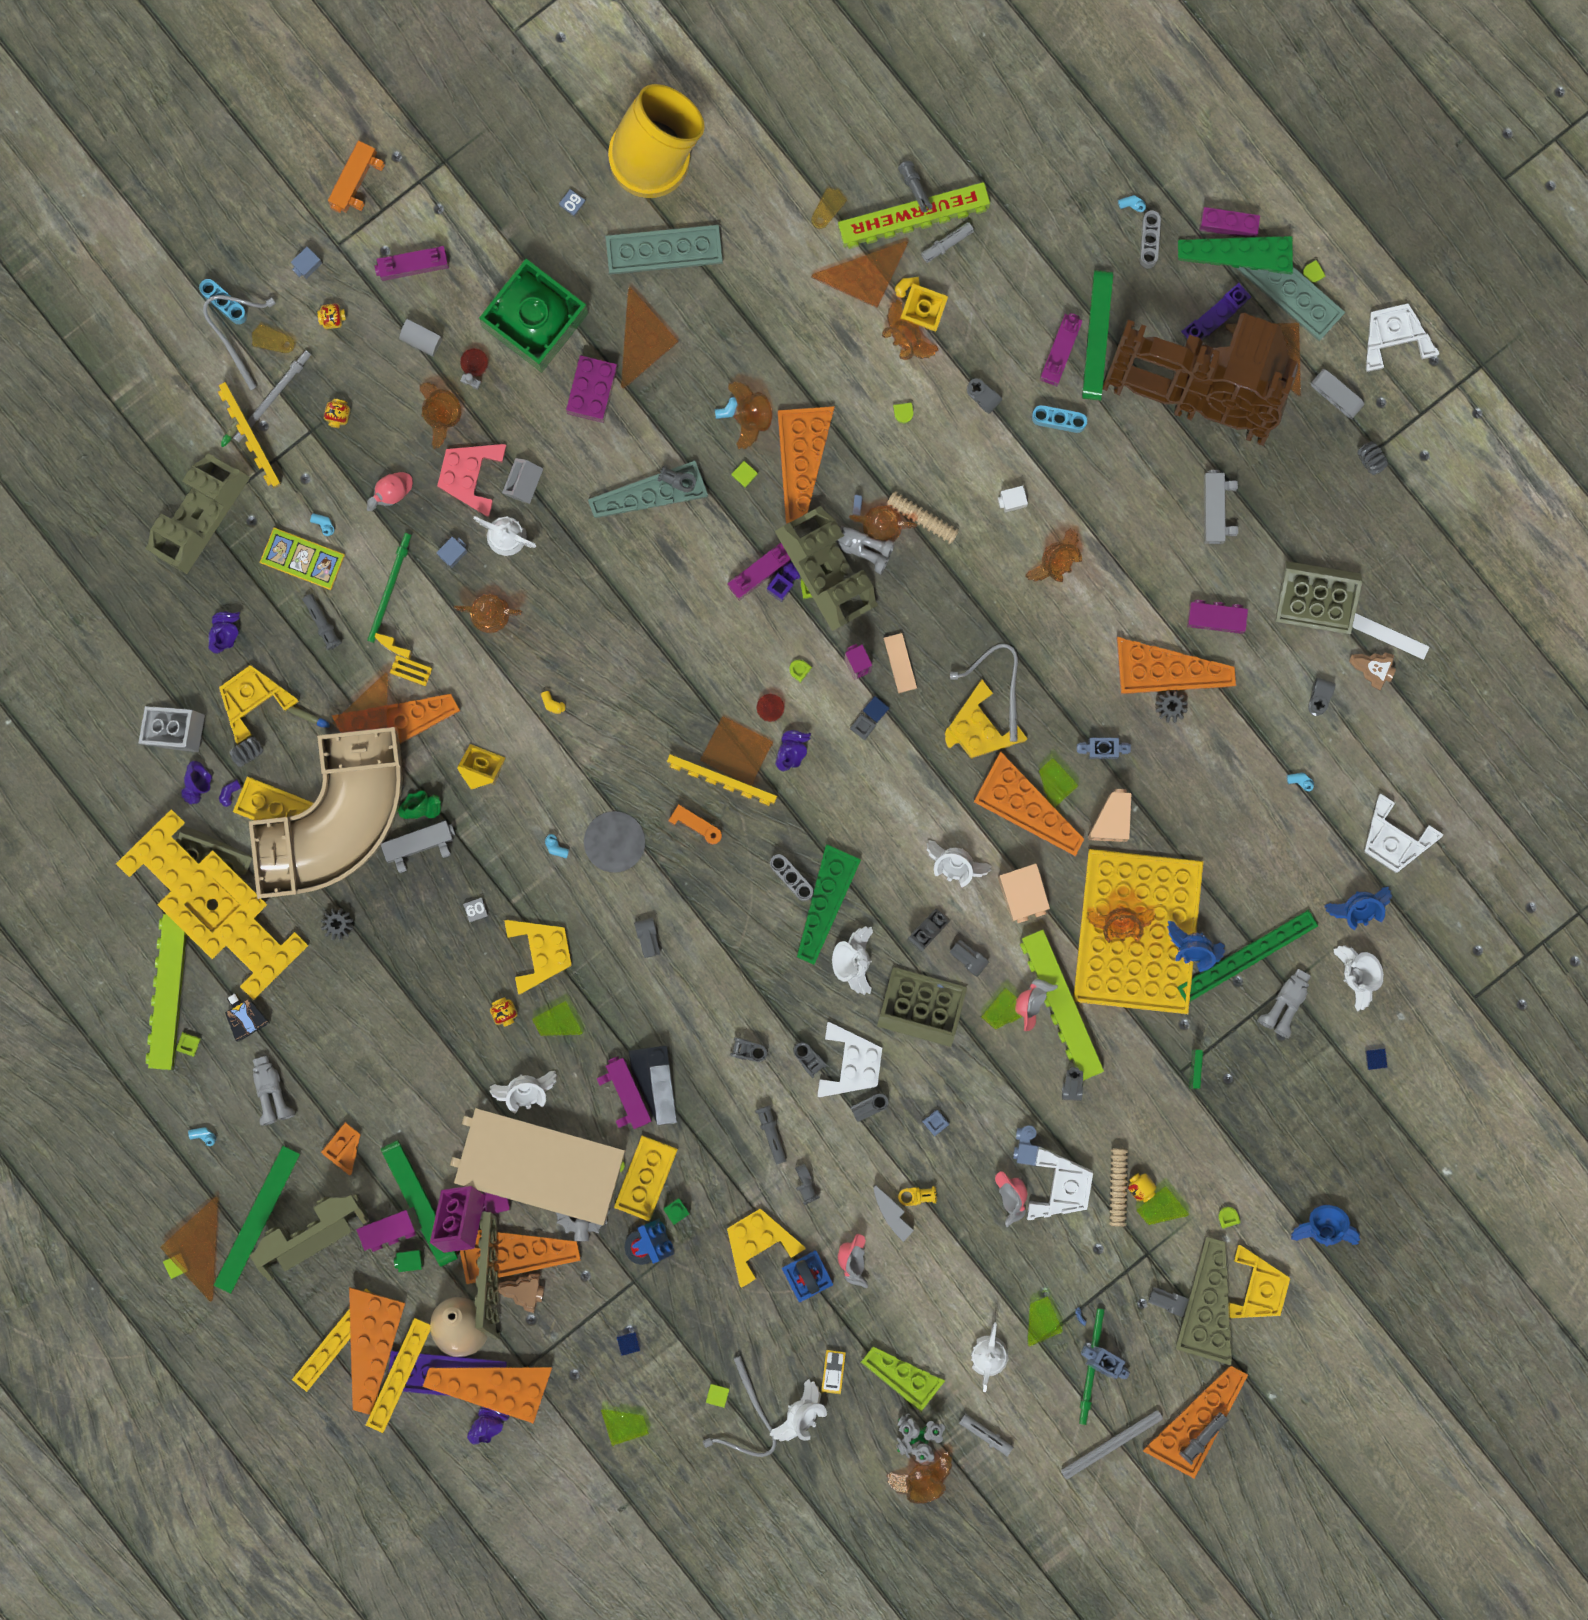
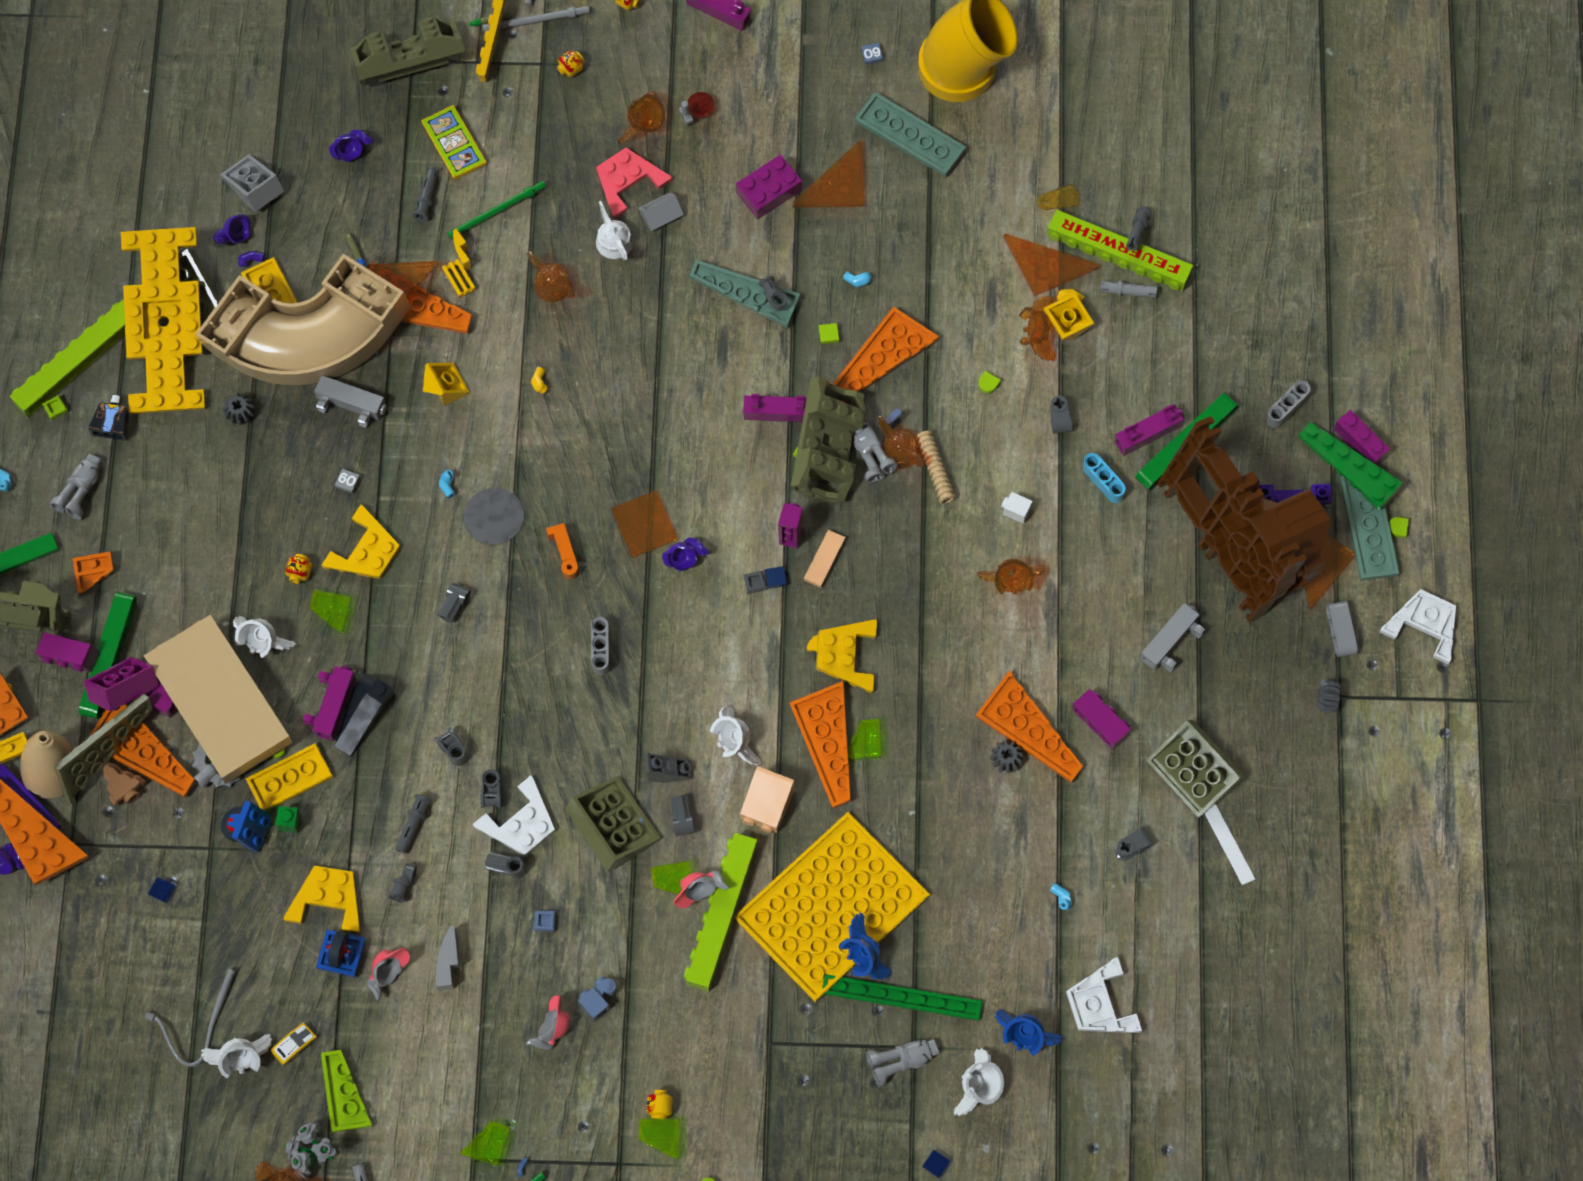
camera: 45 degrees right, 15 degrees down
yellow wing [219,665,299,745] -> none
dark grey gear [230,737,263,767] -> none
medium azure arm [310,513,334,536] -> none
coral hair [367,472,413,511] -> none
green brick [394,1250,423,1272] -> none
green hair [398,790,441,819] -> none
light grey brick [399,319,442,357] -> none
sand blue brick [437,537,467,569] -> none
green piece [479,259,588,373] -> none
clear neon green wing [601,1409,649,1446] -> none
yellow plate [667,755,777,806] -> none
lime tile [706,1384,729,1408] -> none
clear orange helmet [728,382,772,449] -> none
clear red plate [756,694,785,722] -> none
dark purple brick [767,562,801,602] -> none
lime tile [789,660,812,683] -> none
green wing [797,844,861,965] -> none
white helmet [832,926,873,995] -> none
yellow connector [898,1186,937,1206] -> none
light grey piece [950,644,1018,742] -> none
white helmet [971,1322,1008,1392] -> none
white wing [1026,1147,1093,1220] -> none
dark grey piece [1062,1067,1083,1101] -> none
sand blue piece [1077,738,1131,759] -> none
clear orange helmet [1087,906,1156,943] -> none
light nougat slope [1088,789,1131,842] -> none
tan piece [1109,1148,1128,1227] -> none
medium azure arm [1118,195,1146,212] -> none
green tile [1189,1049,1203,1089] -> none
medium nougat rock [1349,653,1396,691] -> none

